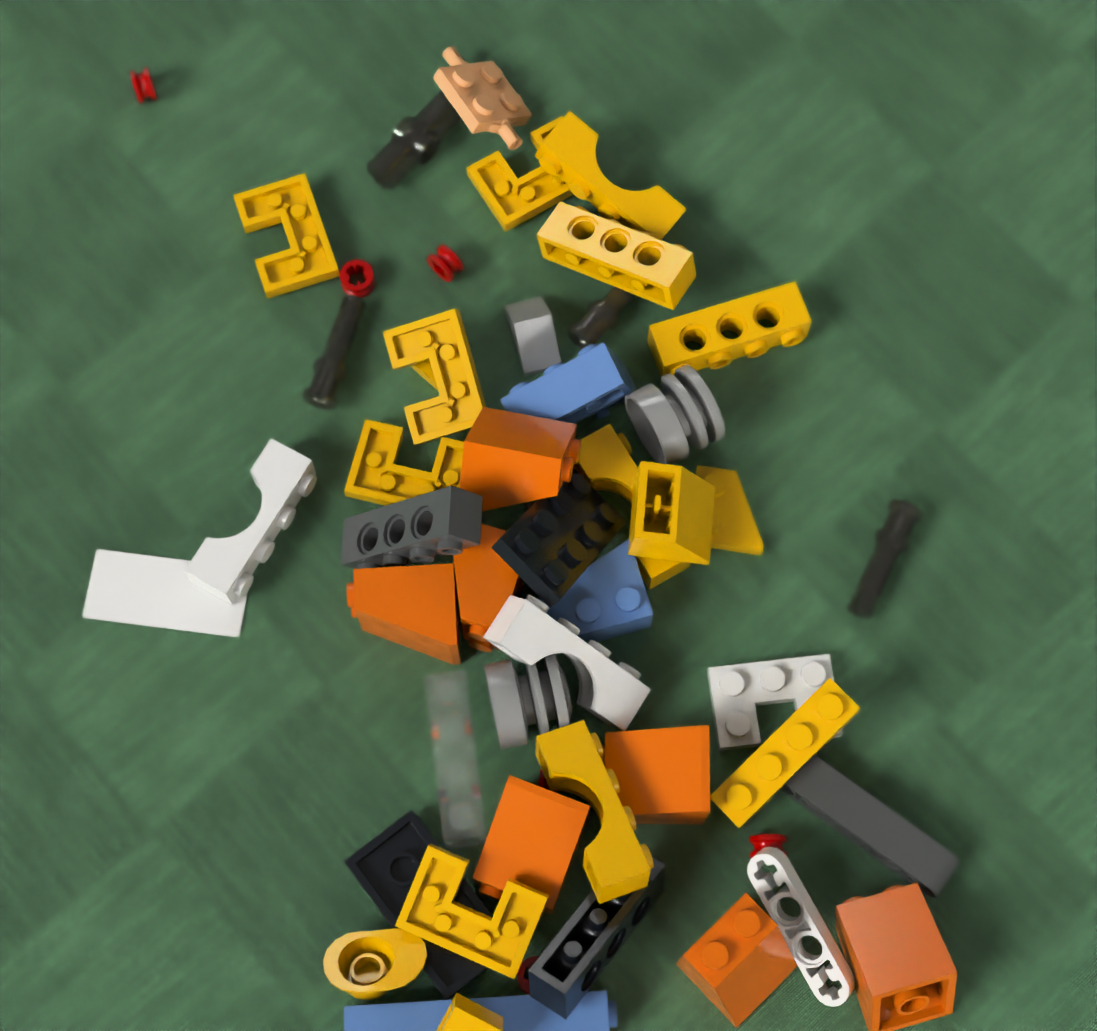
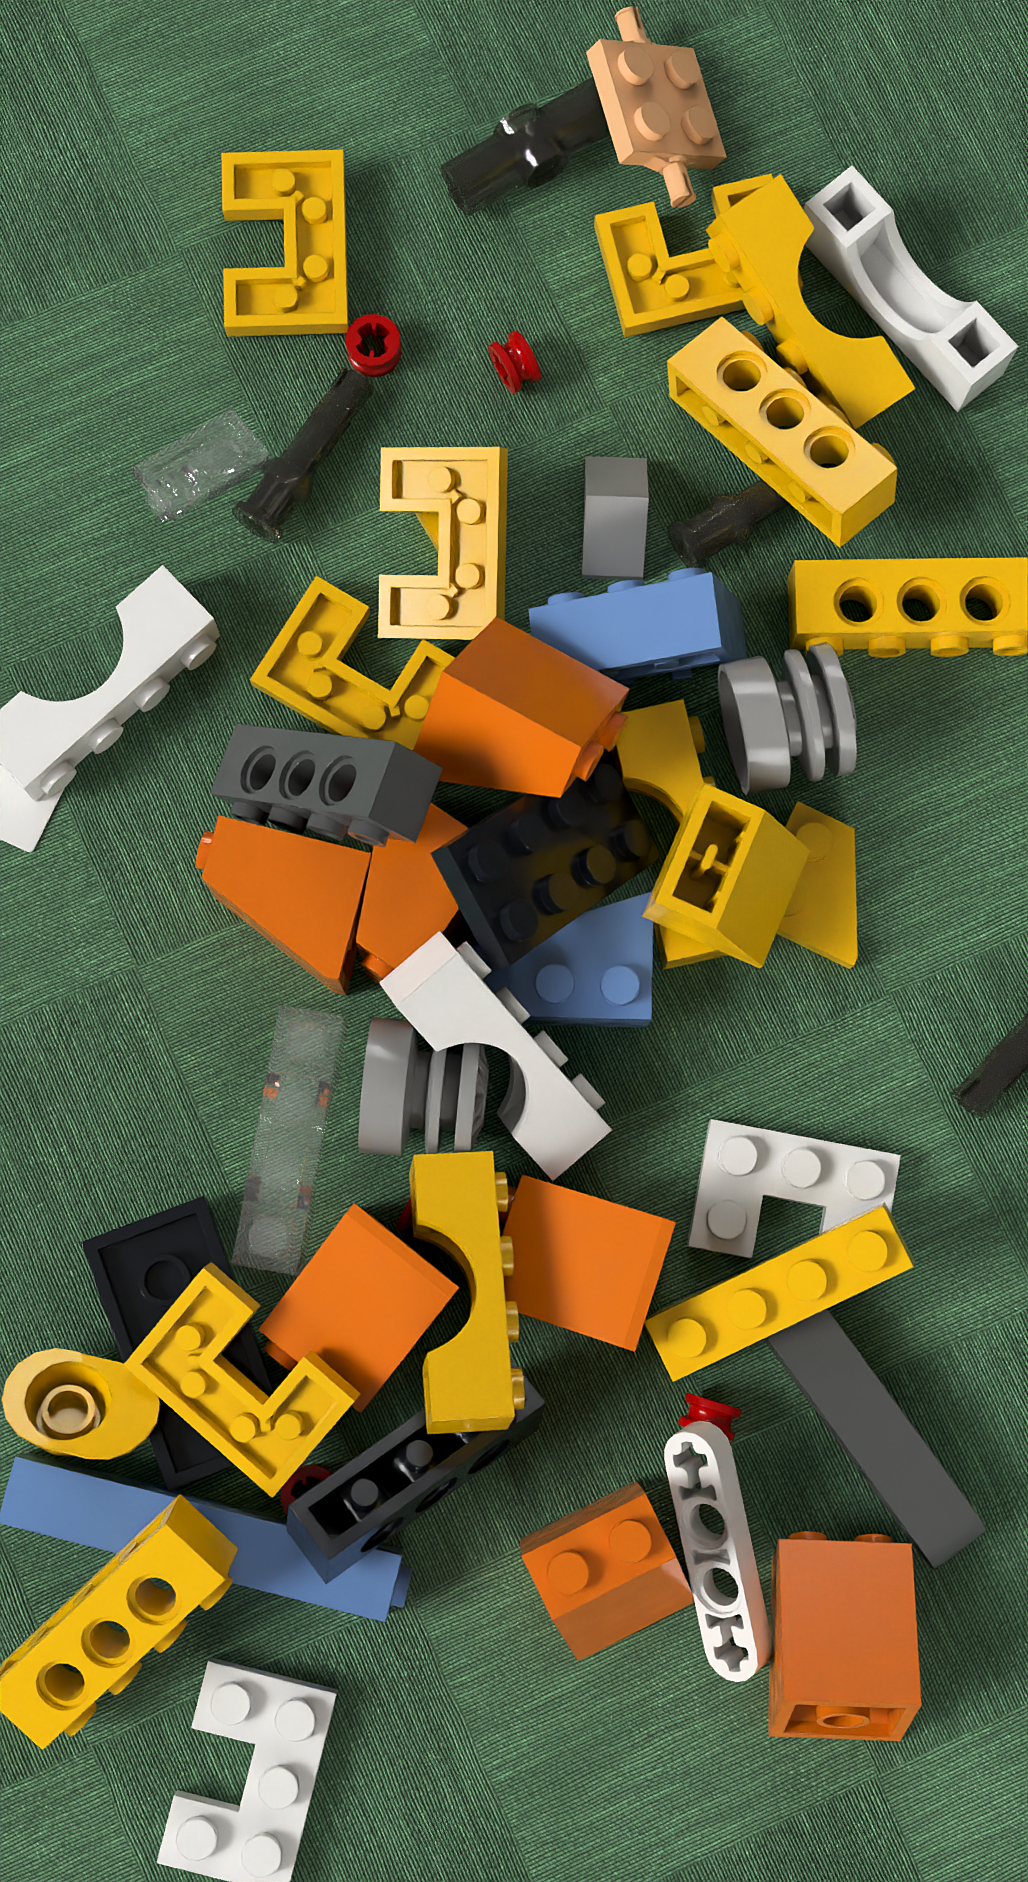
camera: 15 degrees right, 10 degrees up
none -> clear plate [132,408,270,522]
none -> white arch [804,166,1019,412]

